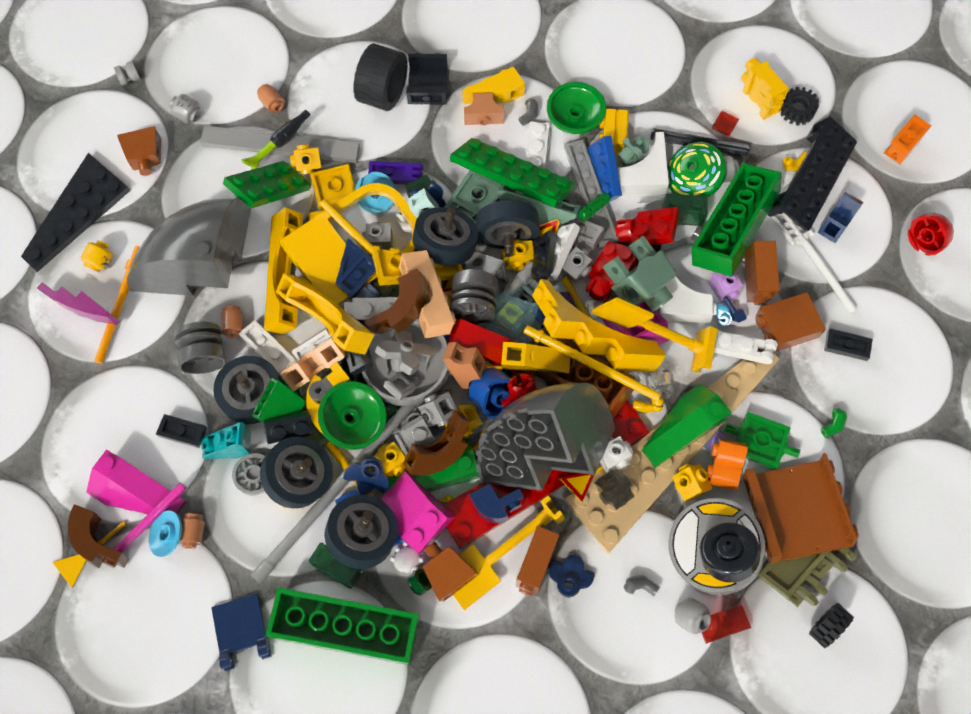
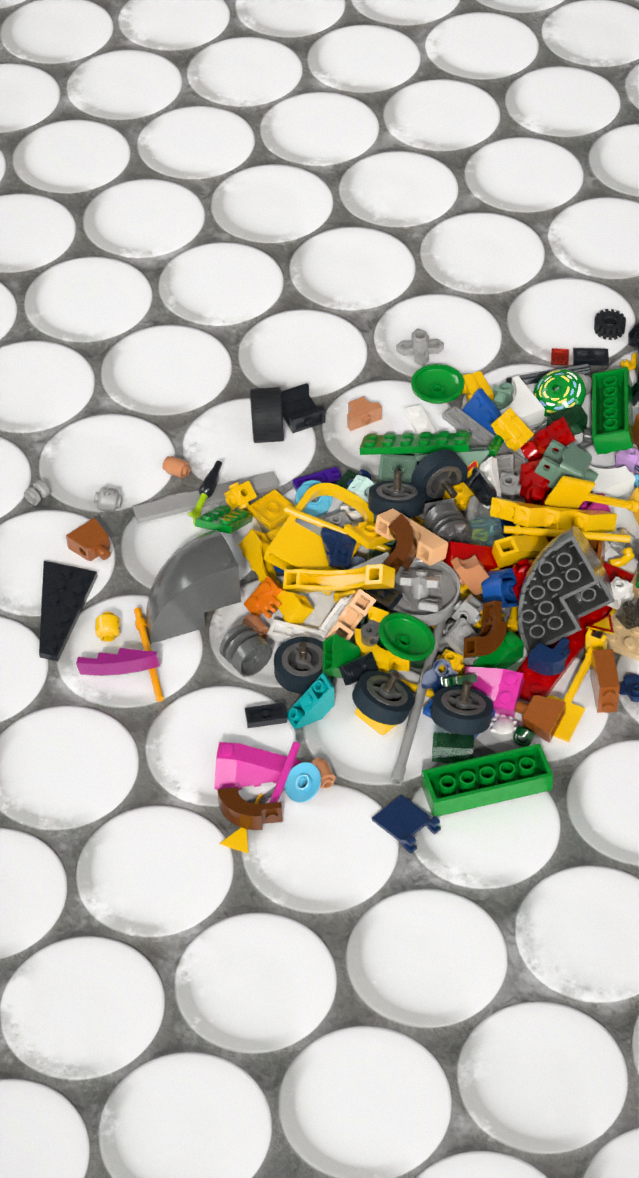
camera: 25 degrees left, 20 degrees down
light grey wheel [232,453,265,496] -> none
yellow slope [462,66,525,104] -> none
dark grey arm [518,99,538,126] -> none
yellow hips [741,57,789,120] -> none
none -> orange hinge [244,576,282,619]
none -> light grey plant [396,329,444,366]
none -> dark green plate [441,672,477,687]
none -> yellow brick [491,408,534,452]
none -> black plate [573,348,609,366]

